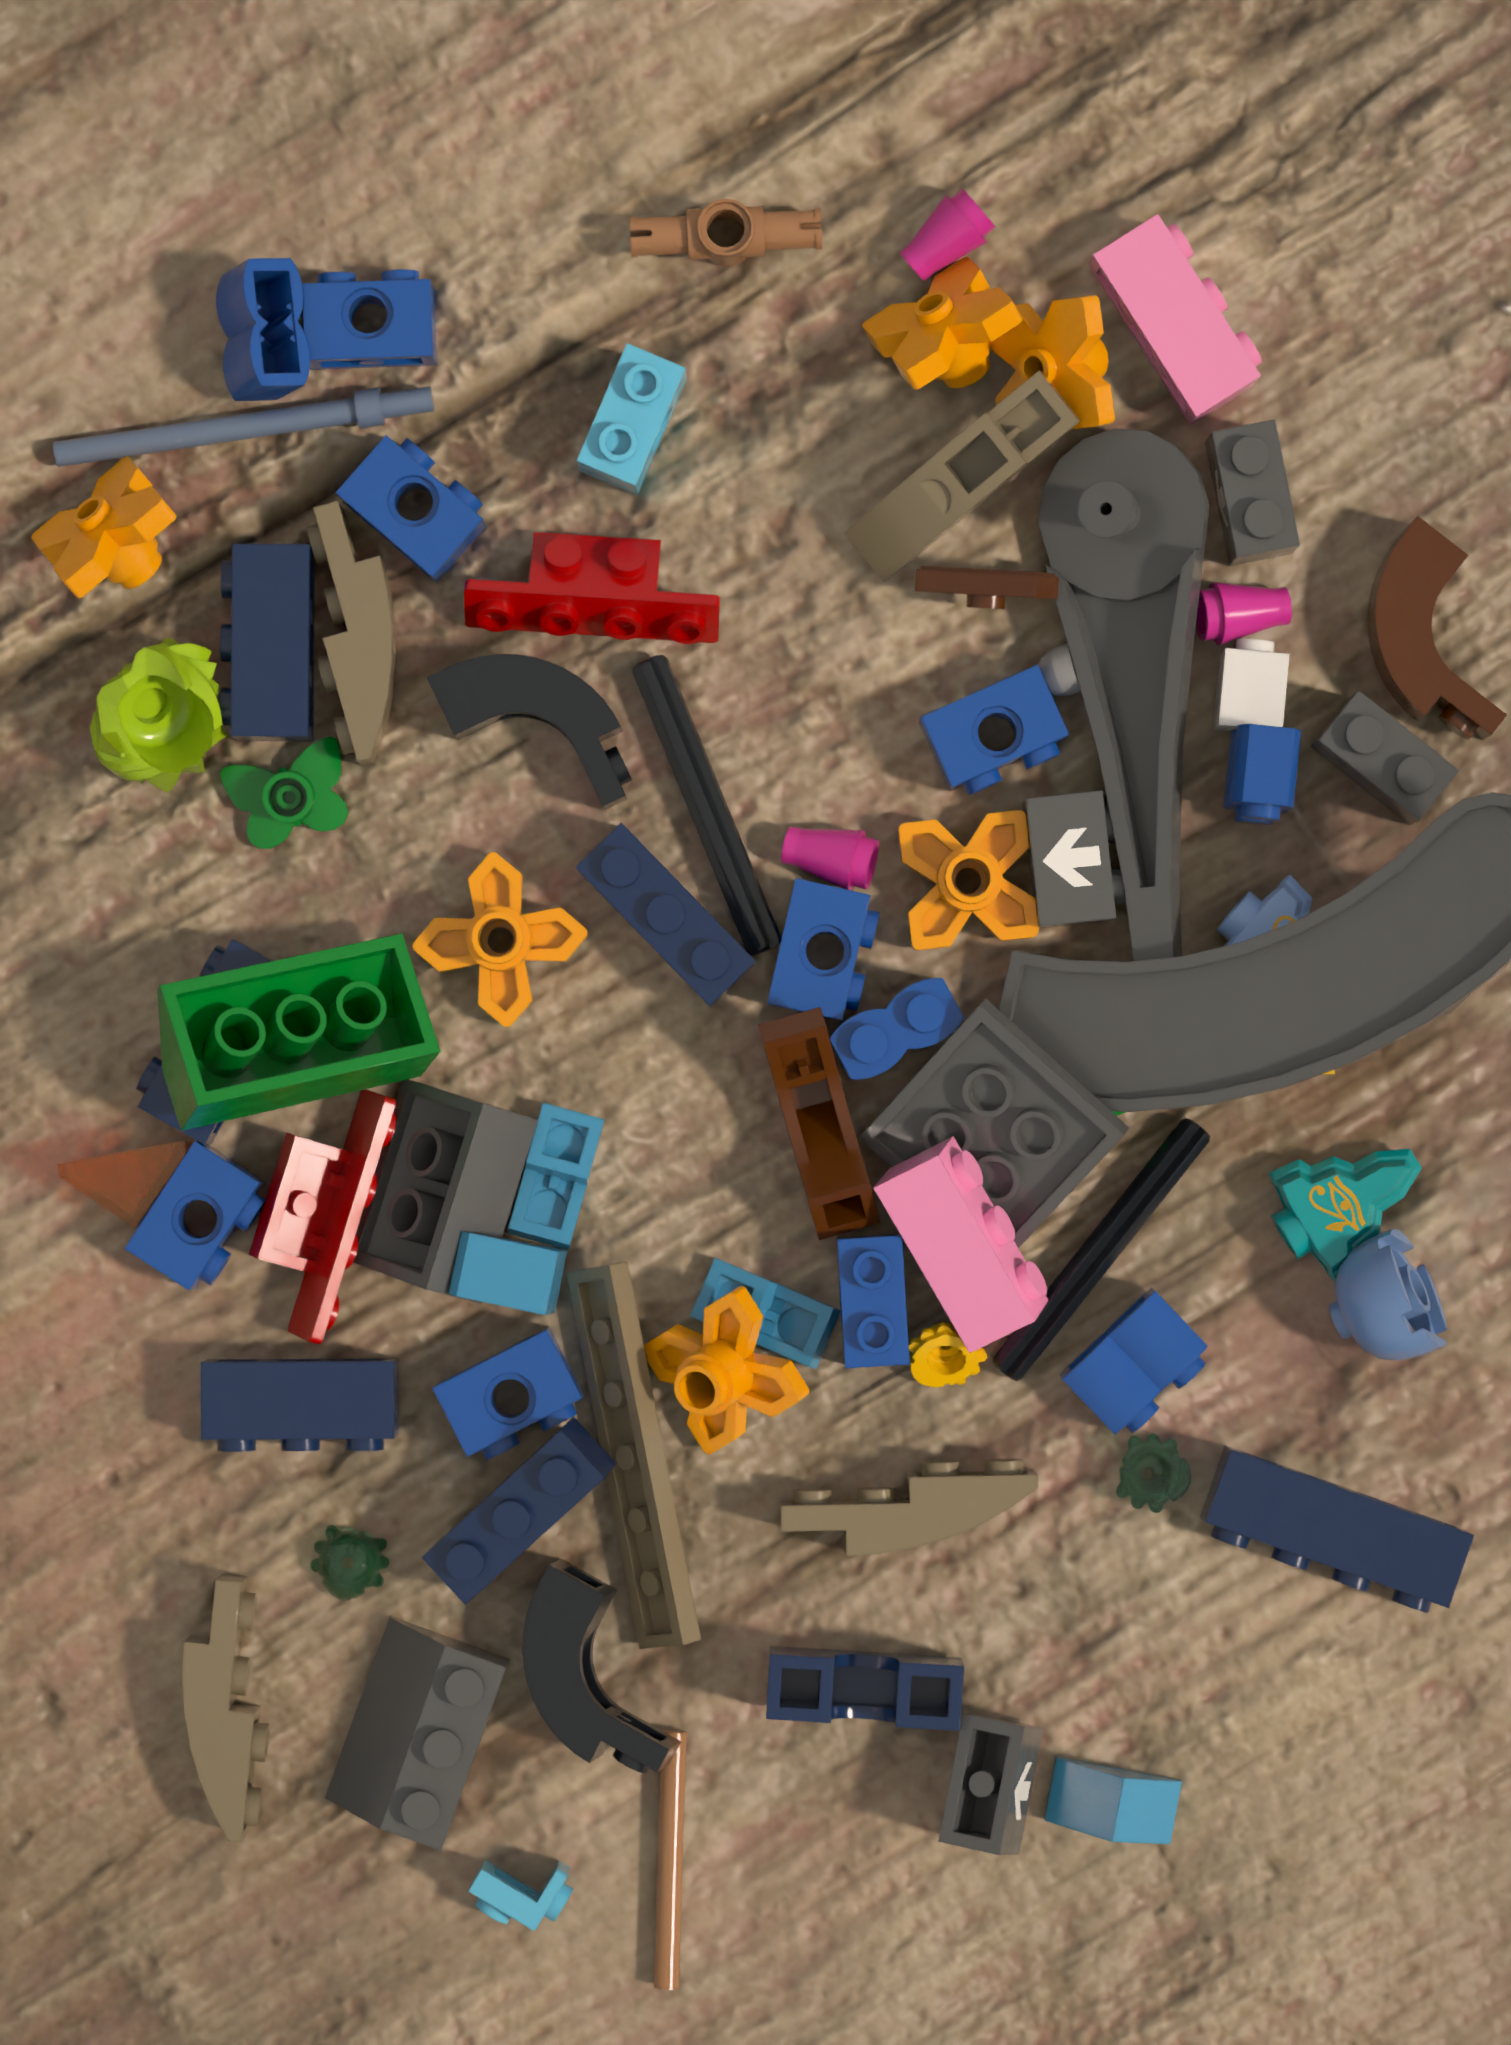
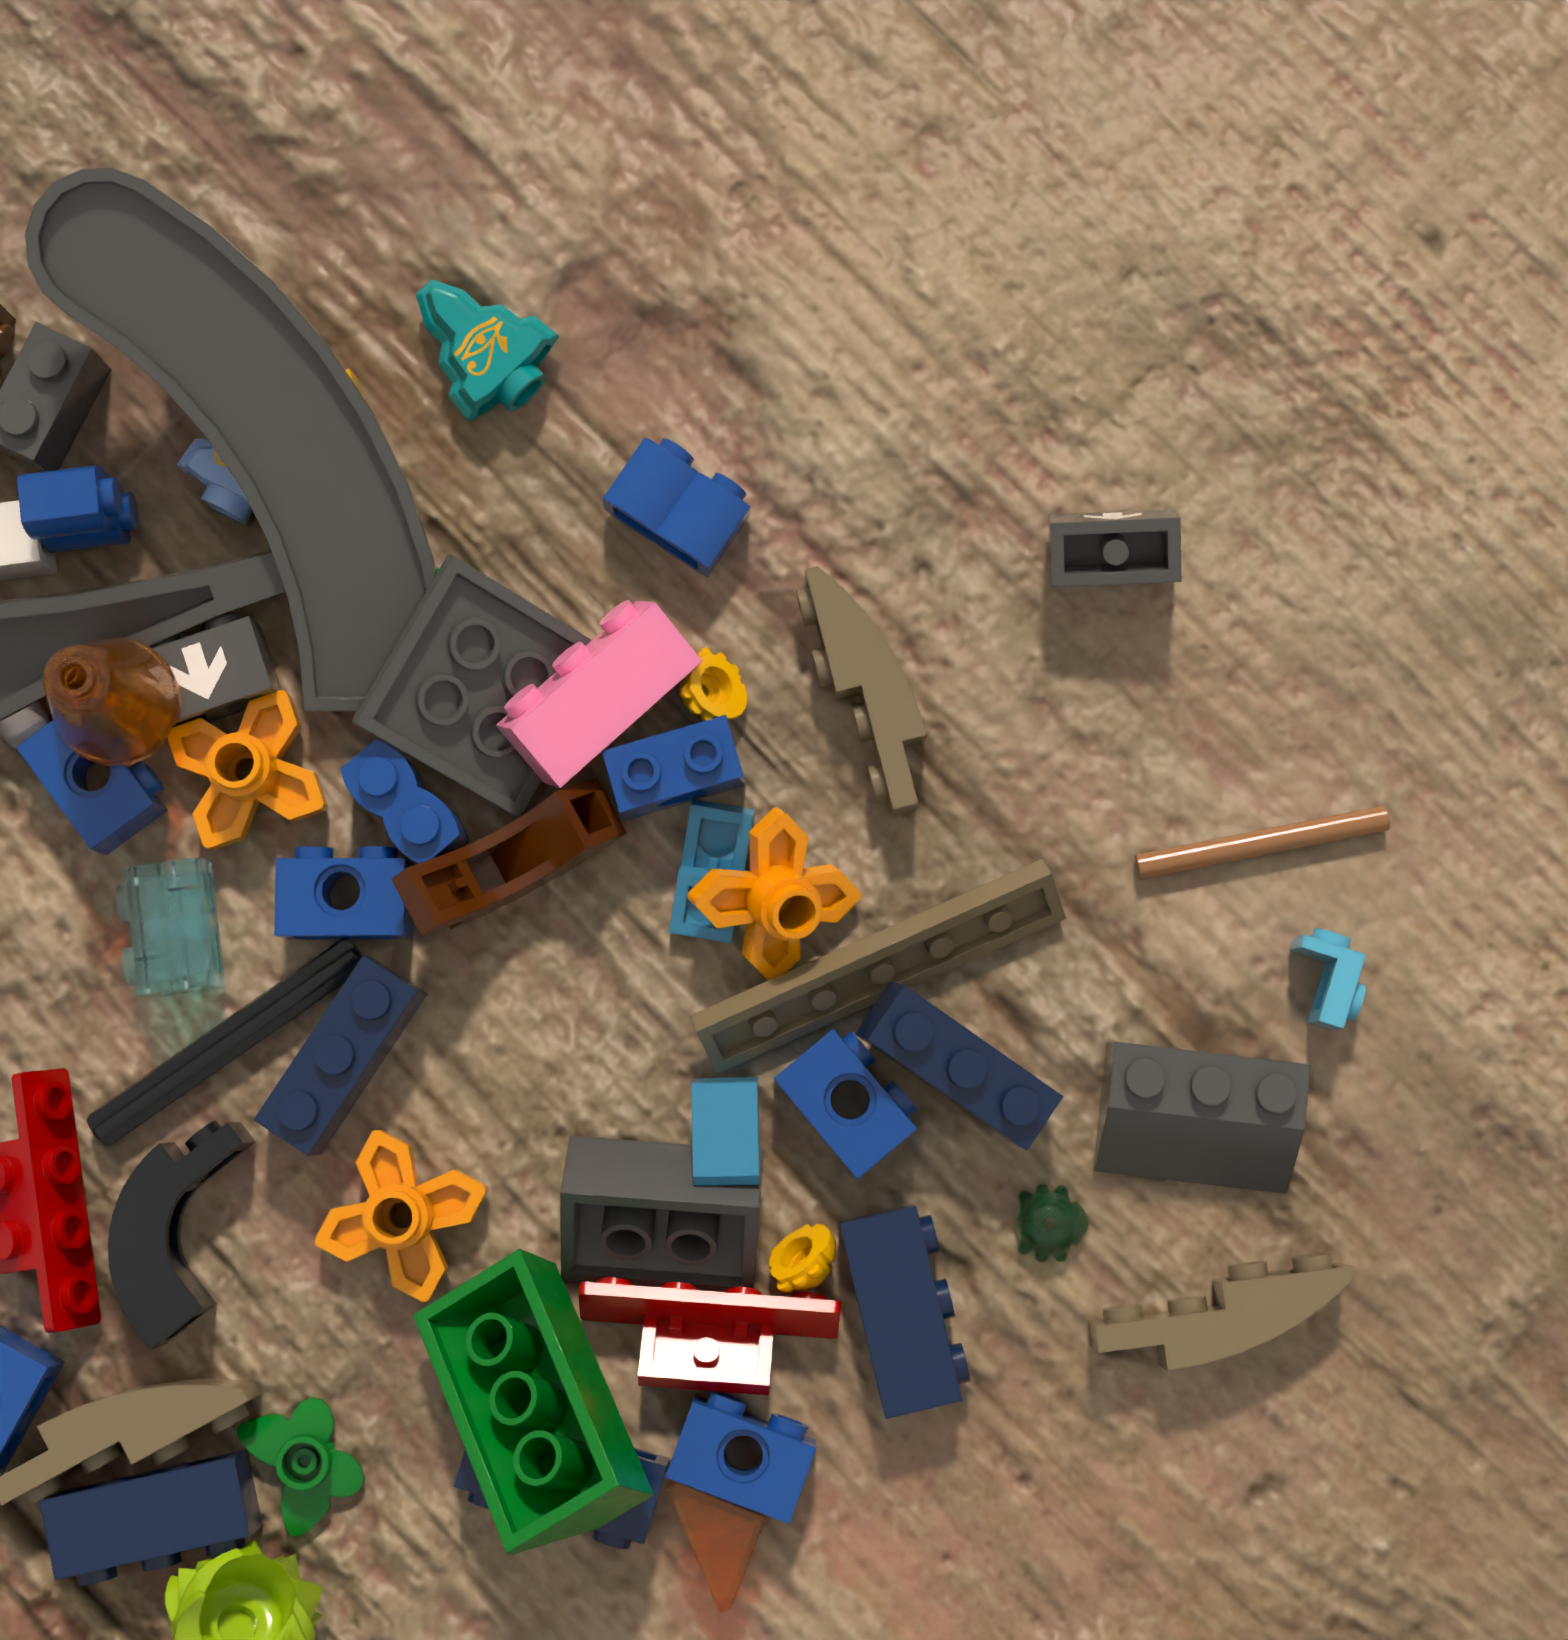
camera: 100 degrees left, 5 degrees down
dark azure slope [508,1103,604,1250] -> none
black arch [522,1559,681,1773] -> none
dark blue arch [766,1646,964,1731] -> none
dark pink cone [781,826,879,891] -> none
black axle [993,1118,1210,1381] -> none
dark azure slope [1044,1756,1182,1844] -> none
clear green animal [1116,1433,1192,1513] -> none
dark blue brick [1200,1445,1474,1613] -> none
medium blue cylinder [1329,1229,1447,1361] -> none
none -> clear orange cone [43,637,181,766]
none -> clear light blue brick [116,858,226,998]
none -> yellow animal [768,1224,836,1293]

